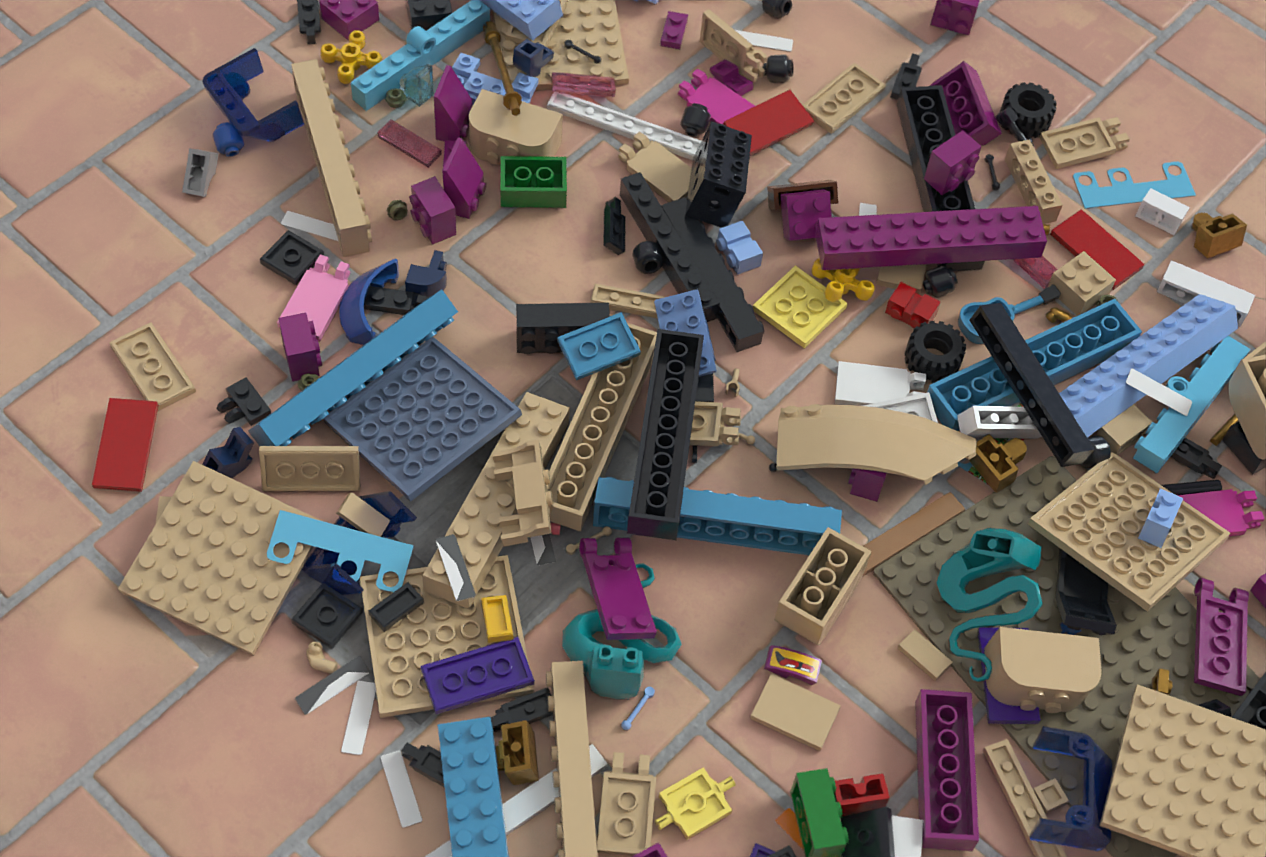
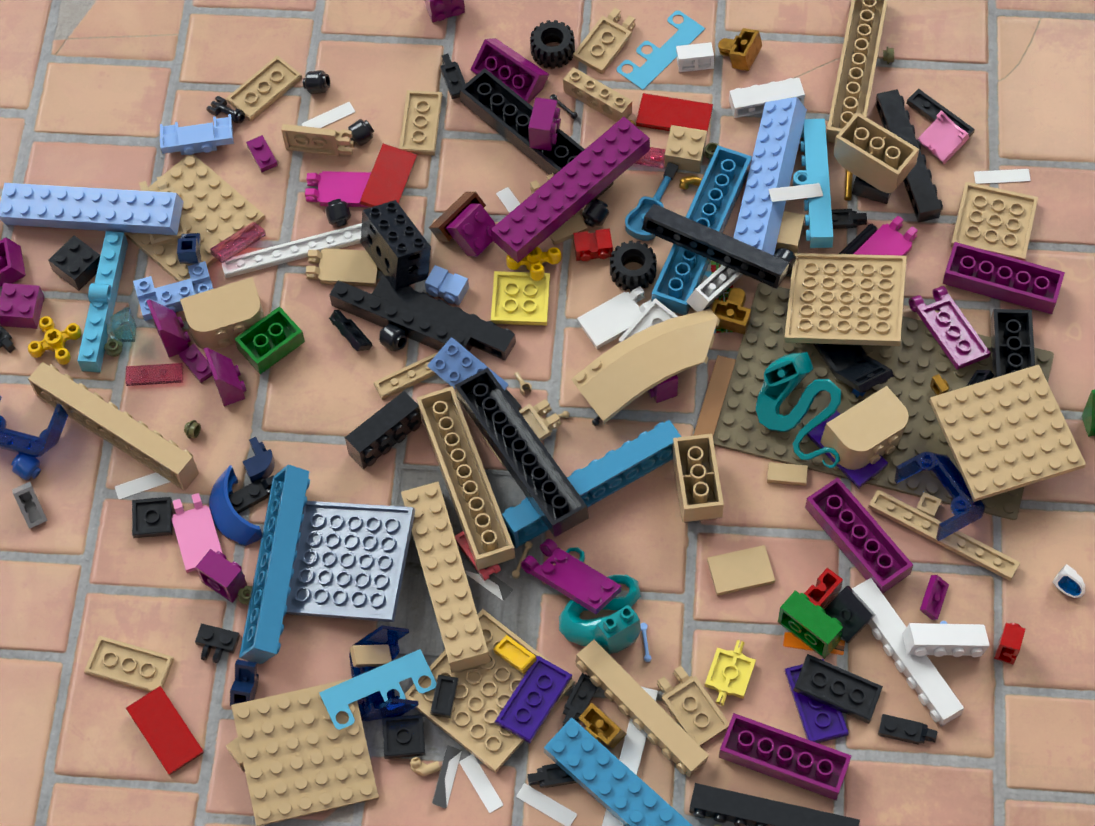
camera: 30 degrees left, 5 degrees up
tan tile [259,446,360,491] -> none
magenta brick [409,176,456,245] -> none
dark grey sticker [436,534,476,601] -> none
pearl gold bar [483,21,522,116] -> none
tan bracket [492,440,553,546] -> none
dark azure tile [557,312,641,381] -> none
black hinge [565,40,602,64] -> none
magenta slope [710,59,753,96] -> none
slope [764,645,822,685] -> none
black hinge [996,108,1034,146] -> none
light blue brick [1138,488,1183,548] -> none

